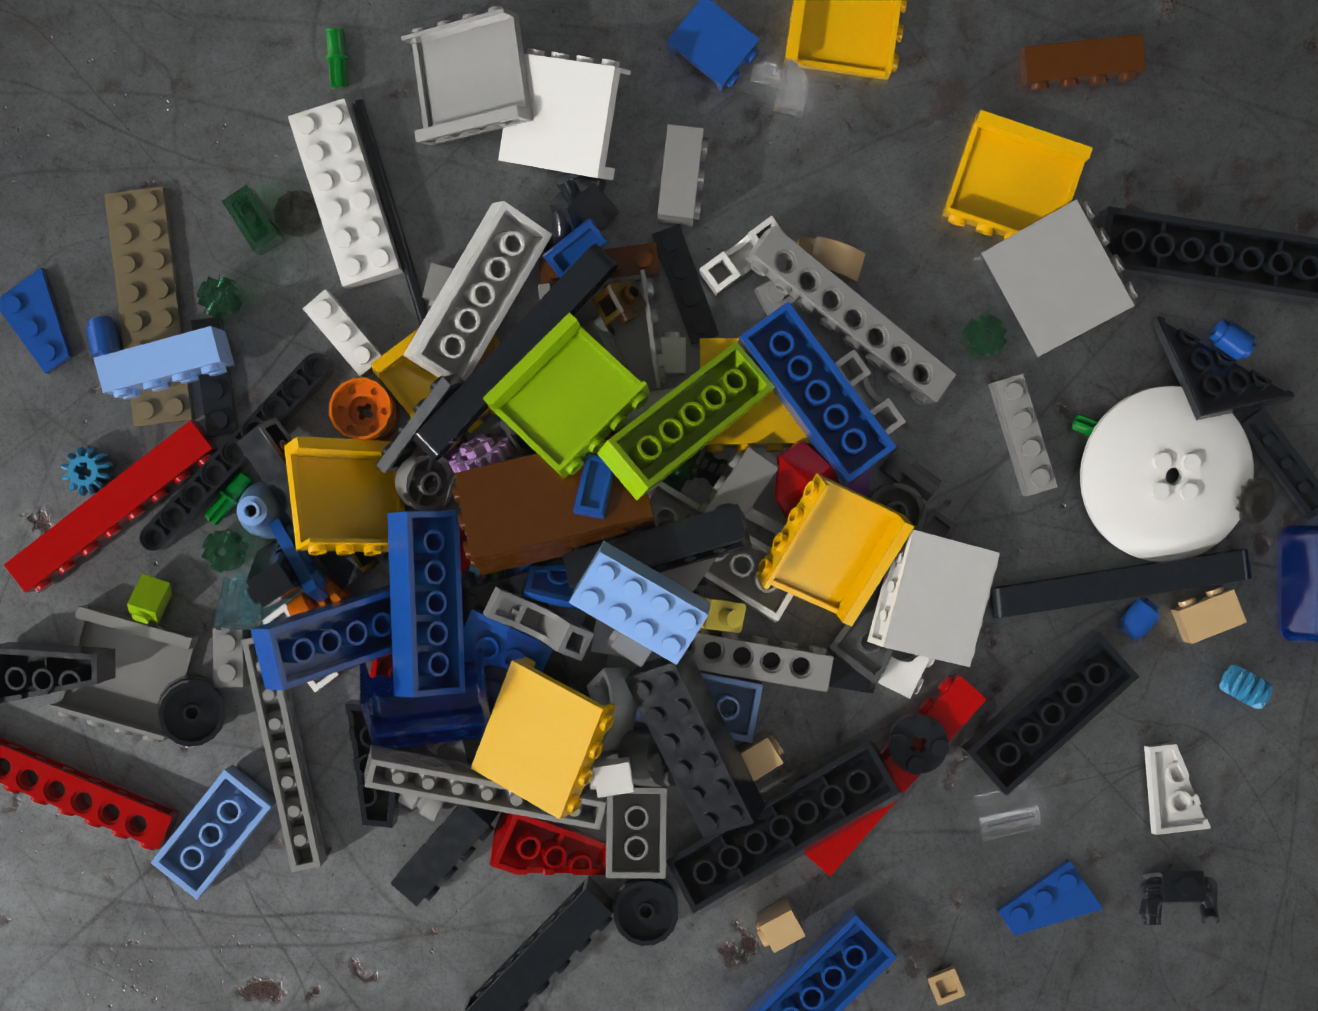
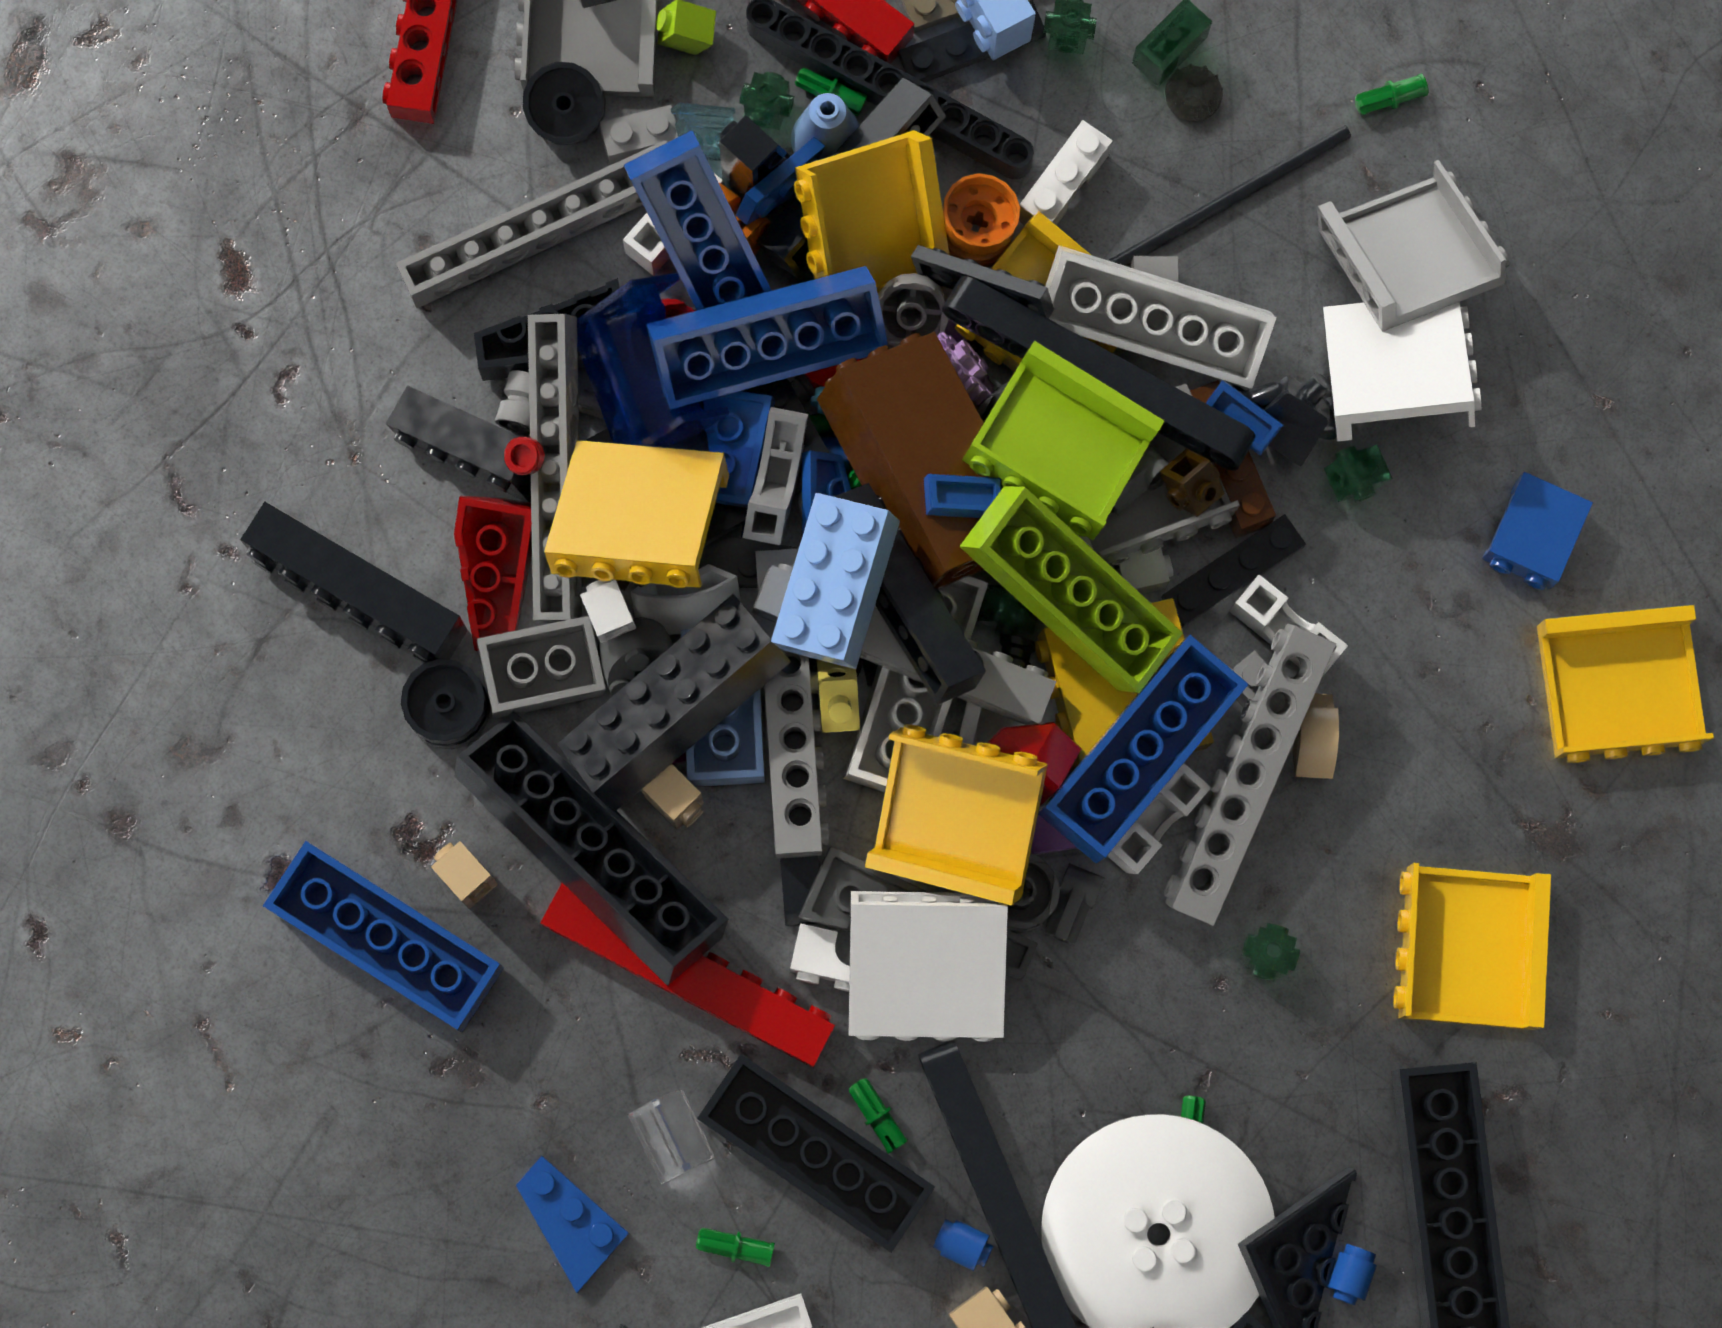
camera: 70 degrees right, 10 degrees down
light blue brick [151,765,276,900] -> none
white brick [288,98,403,290] -> none
light grey brick [658,124,709,227] -> none
clear brick [750,58,809,118] -> none
black plate [888,714,949,775] -> none
tan plate [926,965,965,1006] -> none
light grey panel [981,198,1139,357] -> none
light grey brick [988,373,1058,496] -> none
reddish brown brick [1018,34,1146,92] -> none
none -> red tile [504,437,545,475]
none -> green axle [696,1228,775,1267]
none -> green axle [849,1078,908,1154]
none -> clear green brick [1324,445,1393,503]

